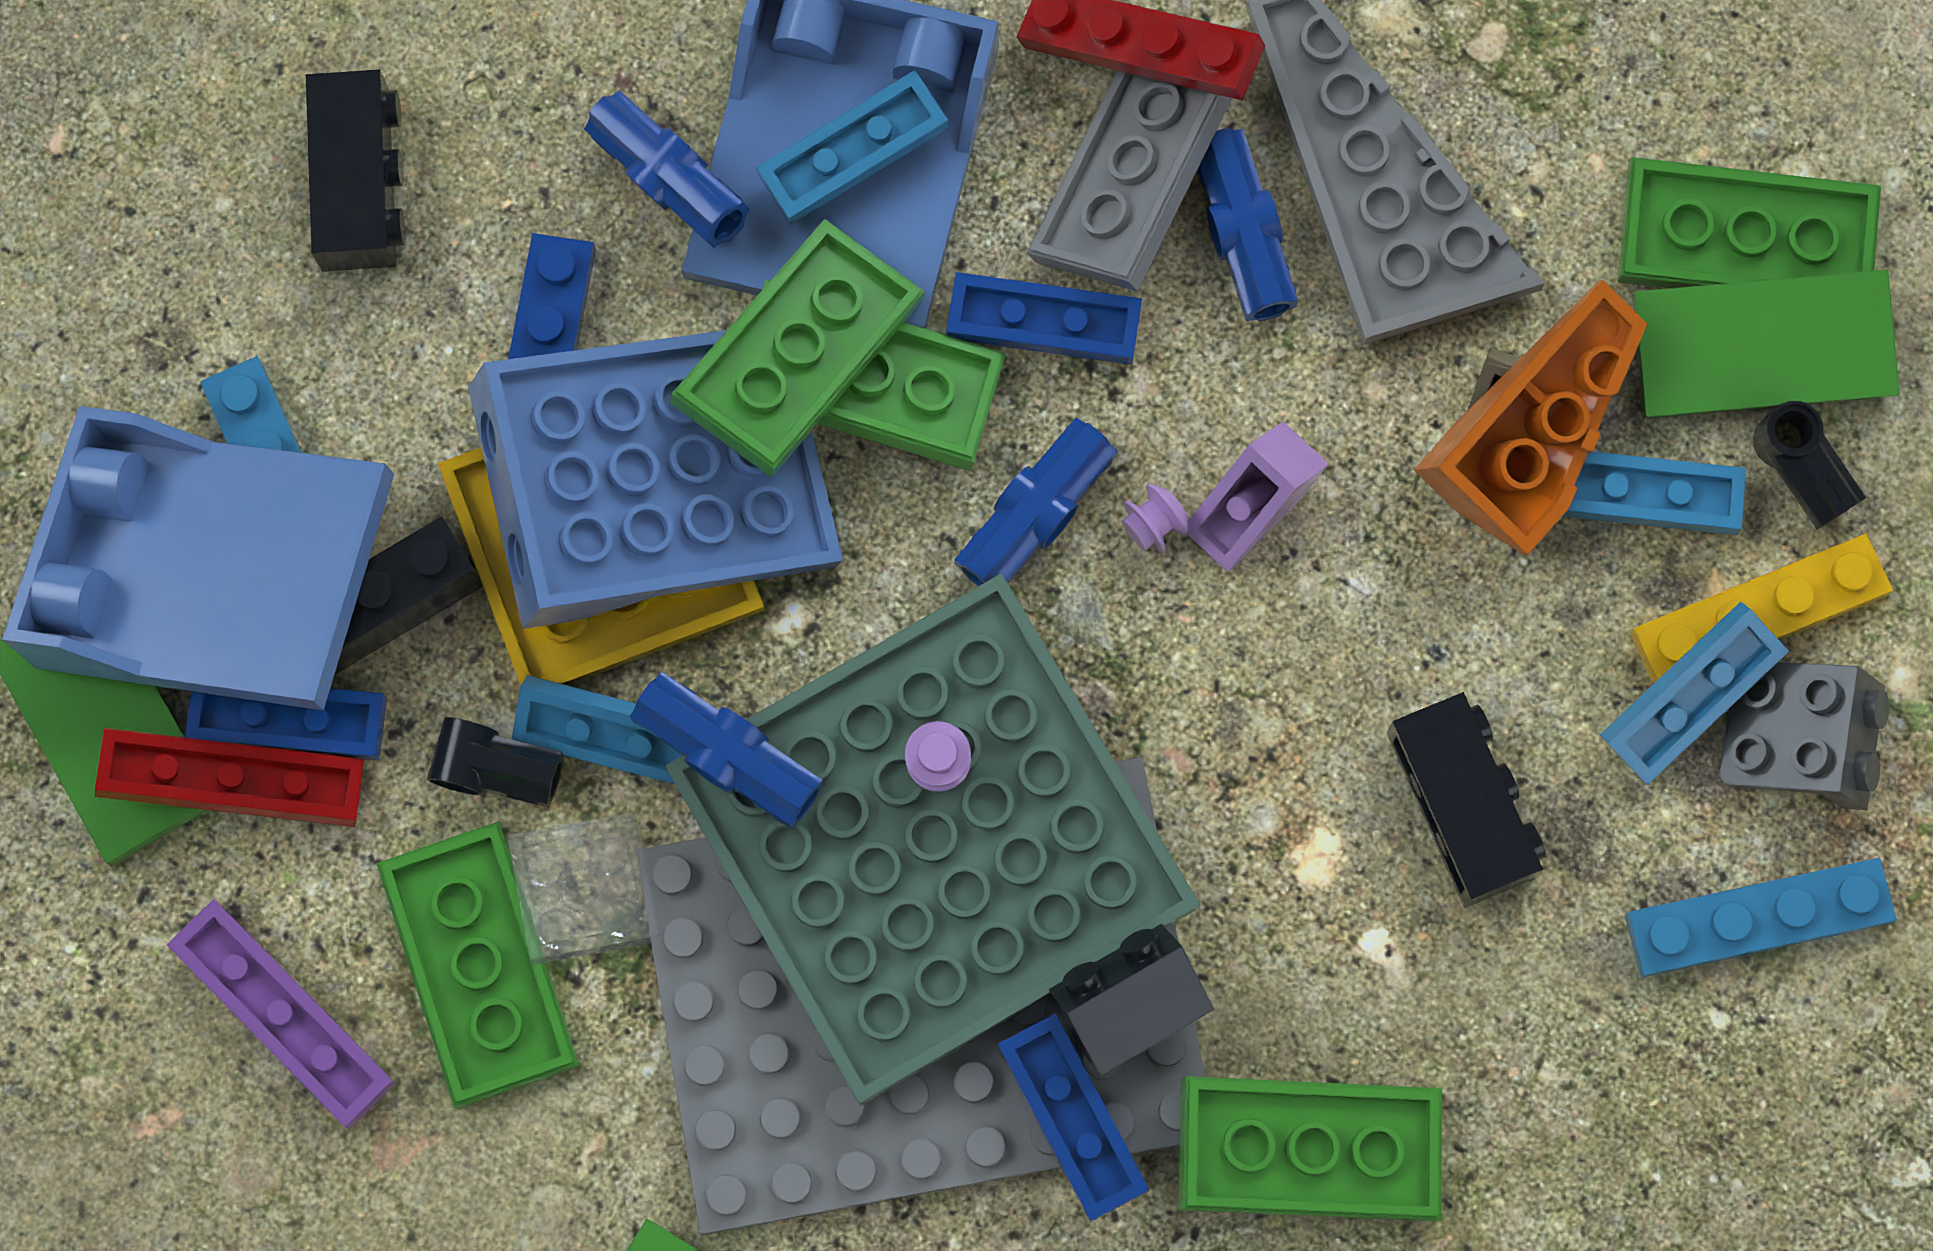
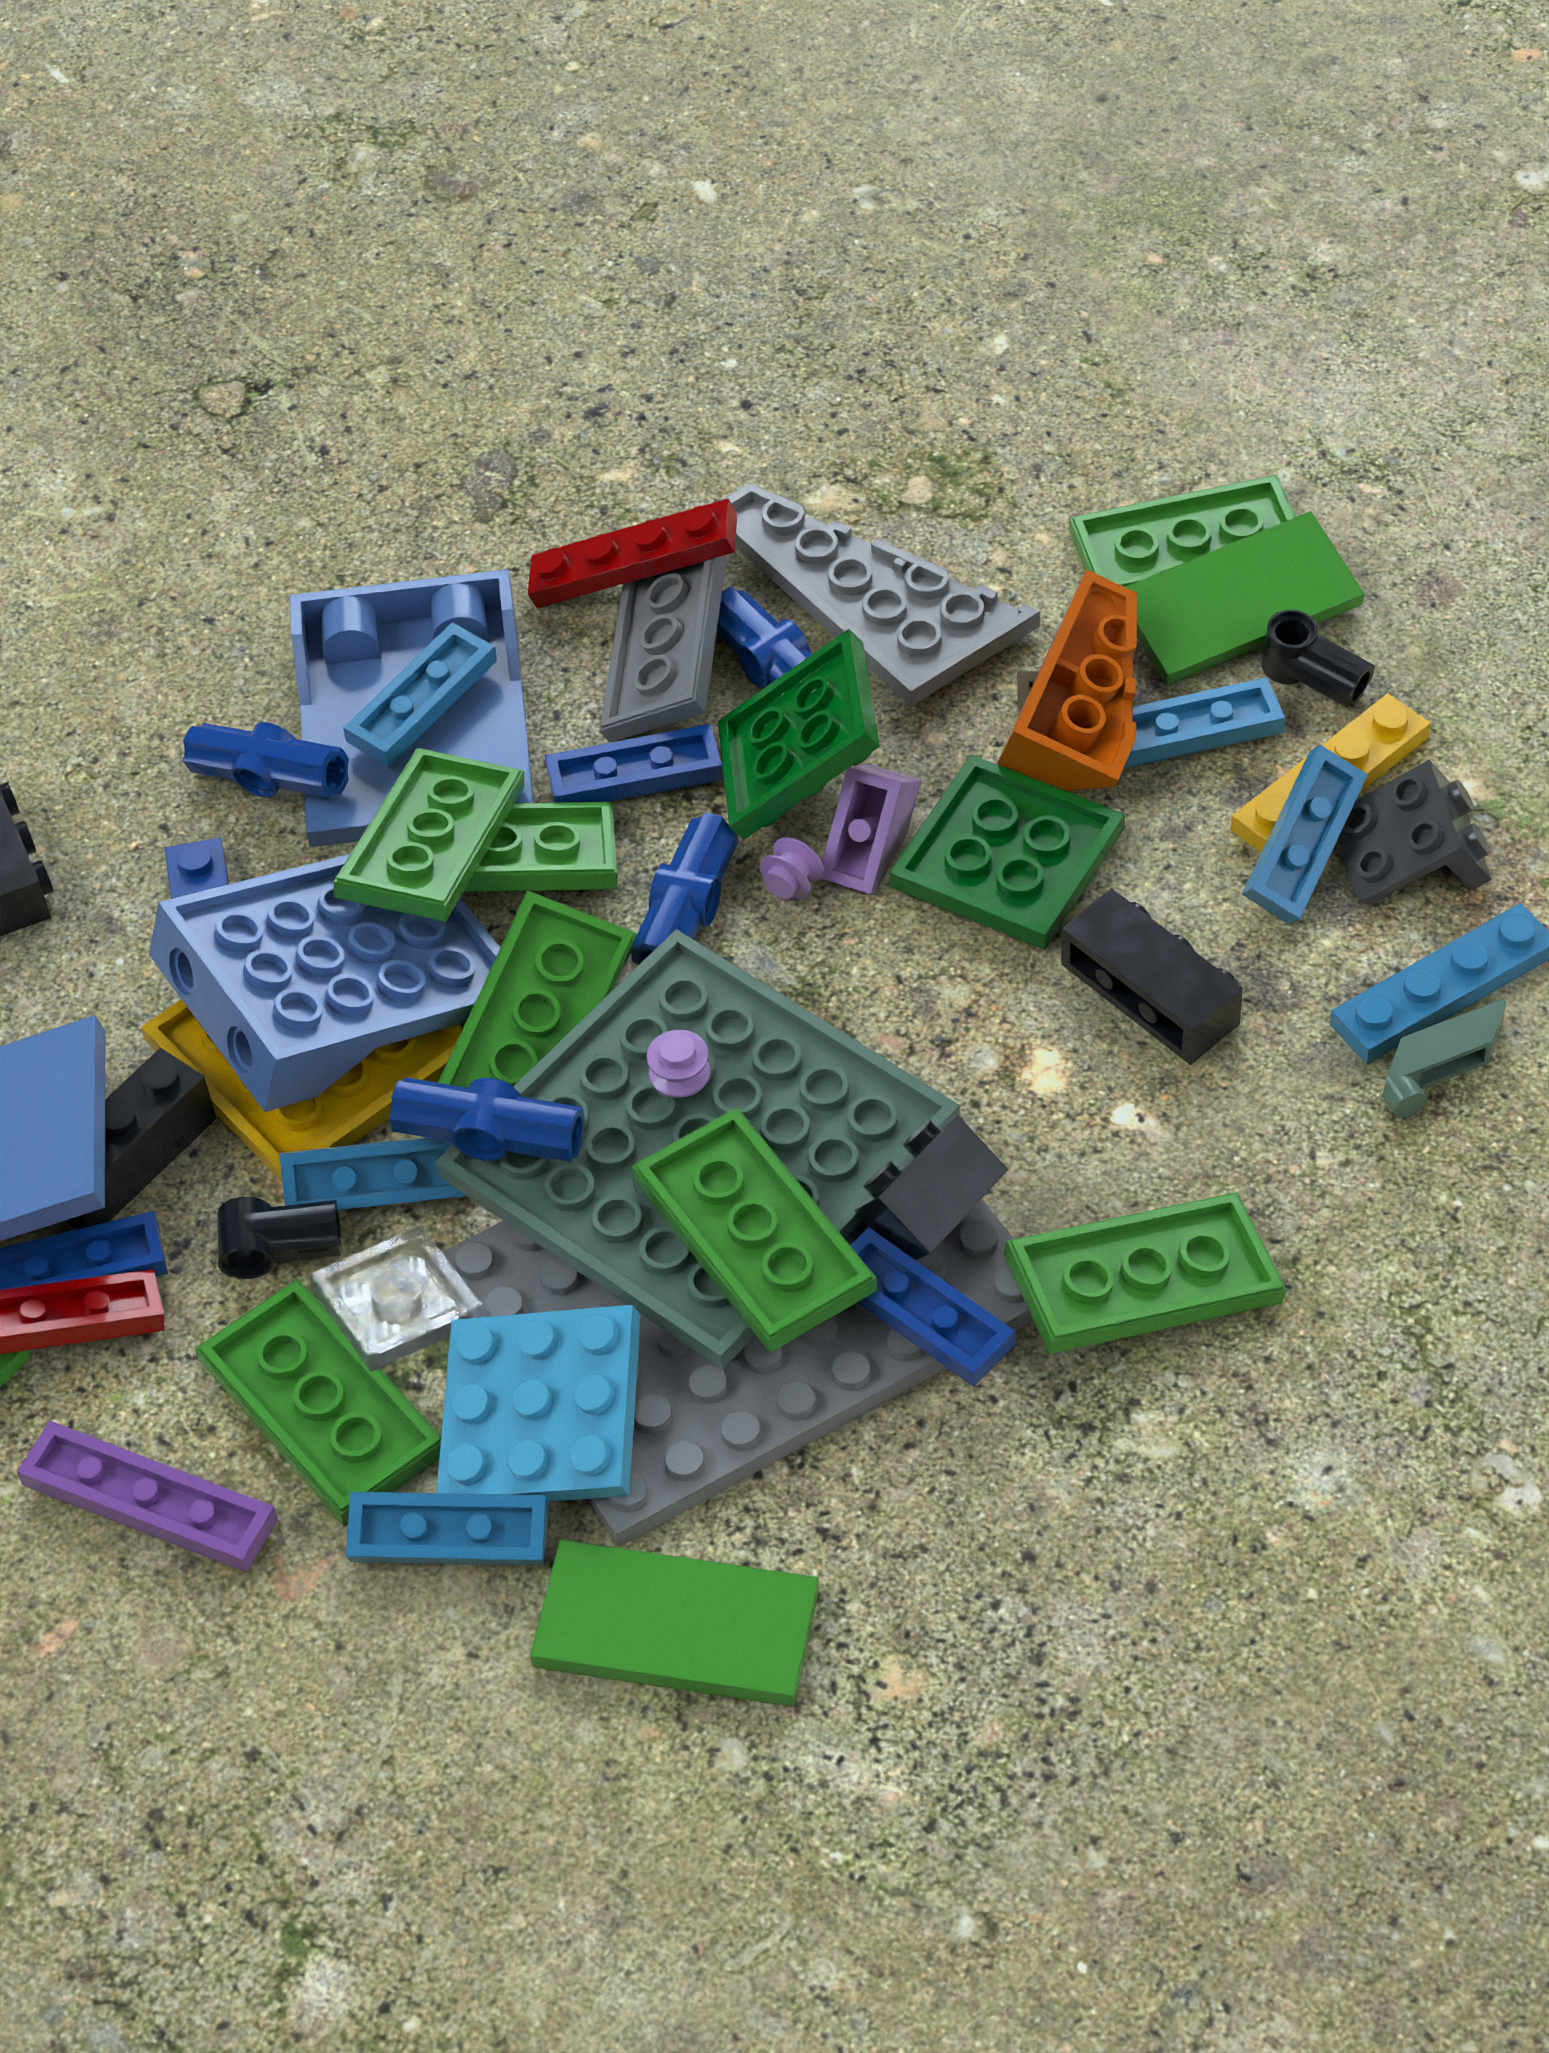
camera: 20 degrees left, 25 degrees down
none -> dark azure plate [346,1492,549,1566]
none -> medium azure plate [436,1305,641,1502]
none -> bright green tile [438,890,637,1088]
none -> bright green tile [631,1107,877,1353]
none -> green plate [718,629,880,840]
none -> green plate [889,754,1125,950]
none -> sand green piece [1383,999,1506,1118]

